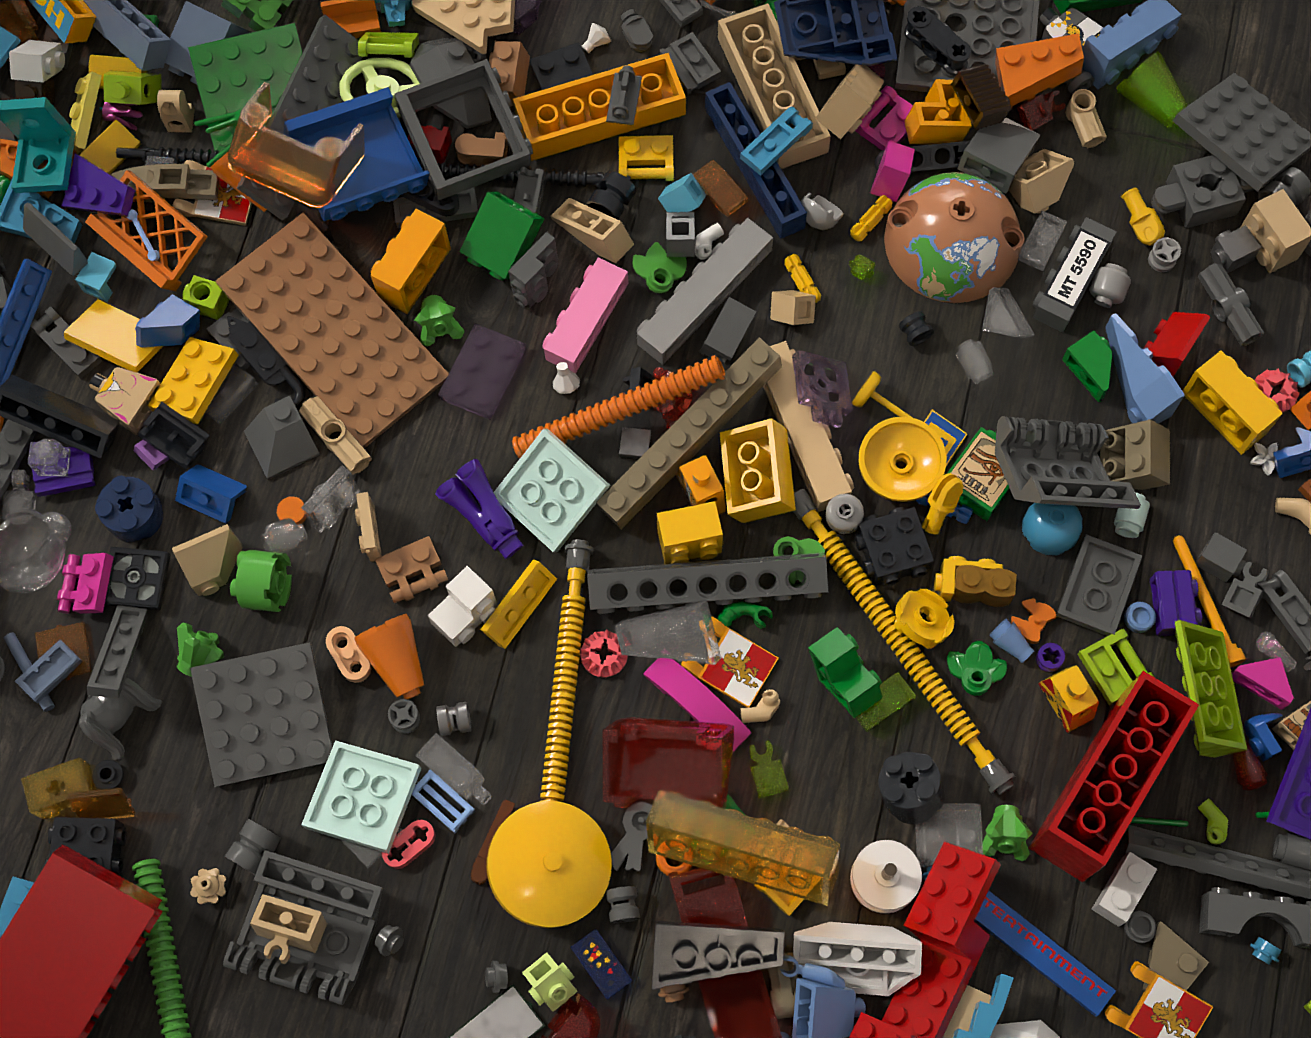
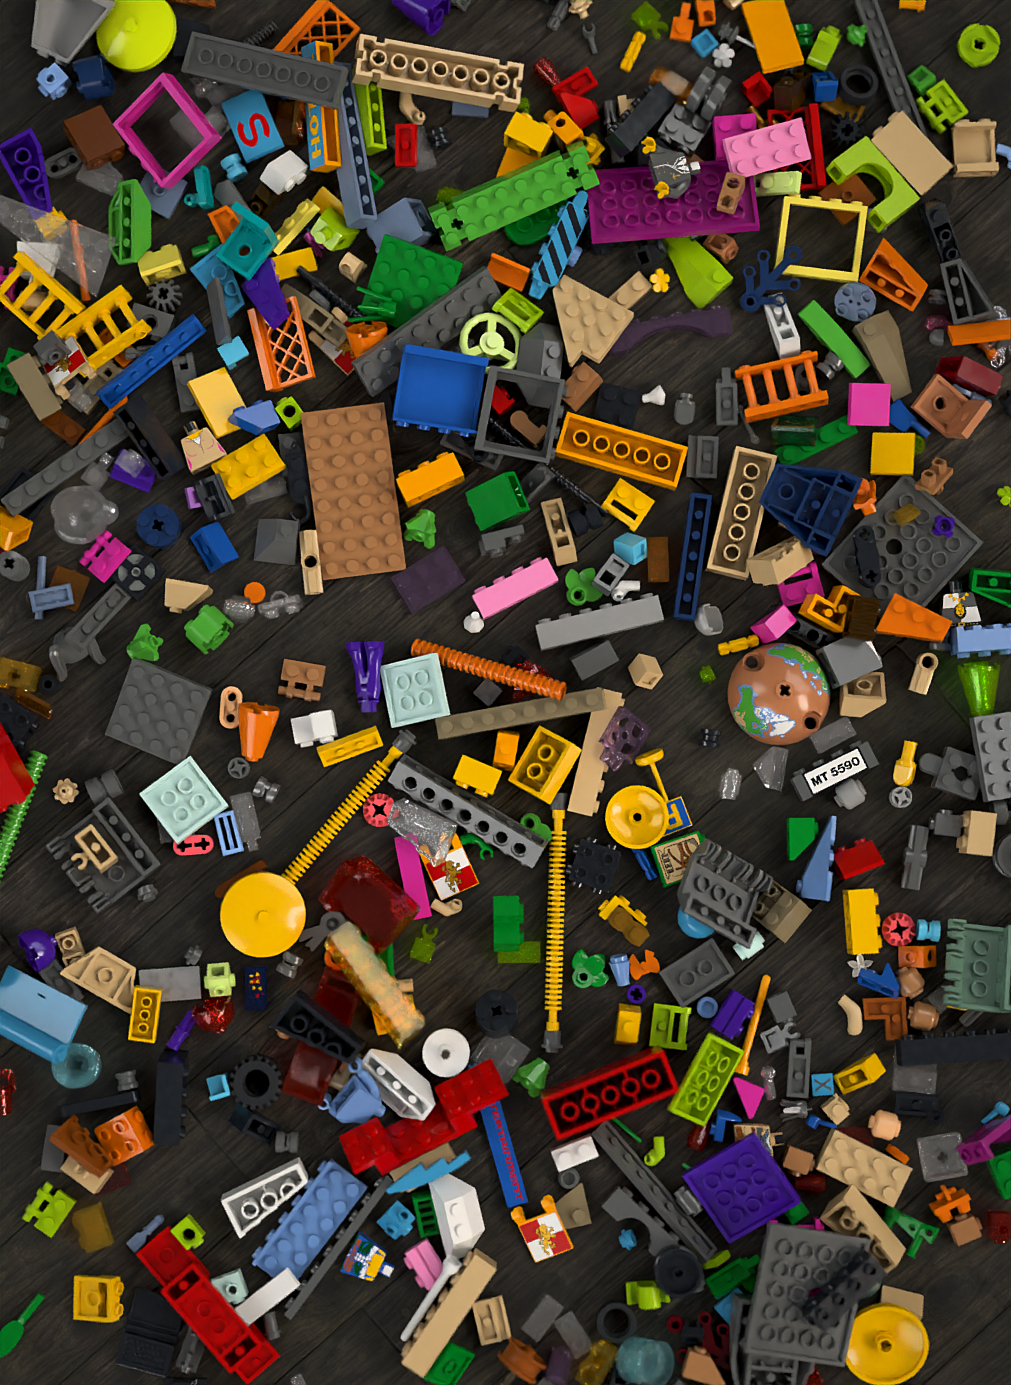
camera: 30 degrees right, 15 degrees up
light blue hinge [127,209,160,261] -> none
clear orange windscreen [228,82,365,208] -> none
tan plate [355,492,382,562] -> none
dark grey hinge [606,65,642,125] -> none
dark azure plate [740,106,813,176] -> none
yellow axle [784,254,821,303] -> none
light grey head [826,494,864,534] -> none
yellow plate [894,589,954,649] -> none
yellow arm [921,473,964,534] -> none
clear red plate [1016,90,1066,131] -> none

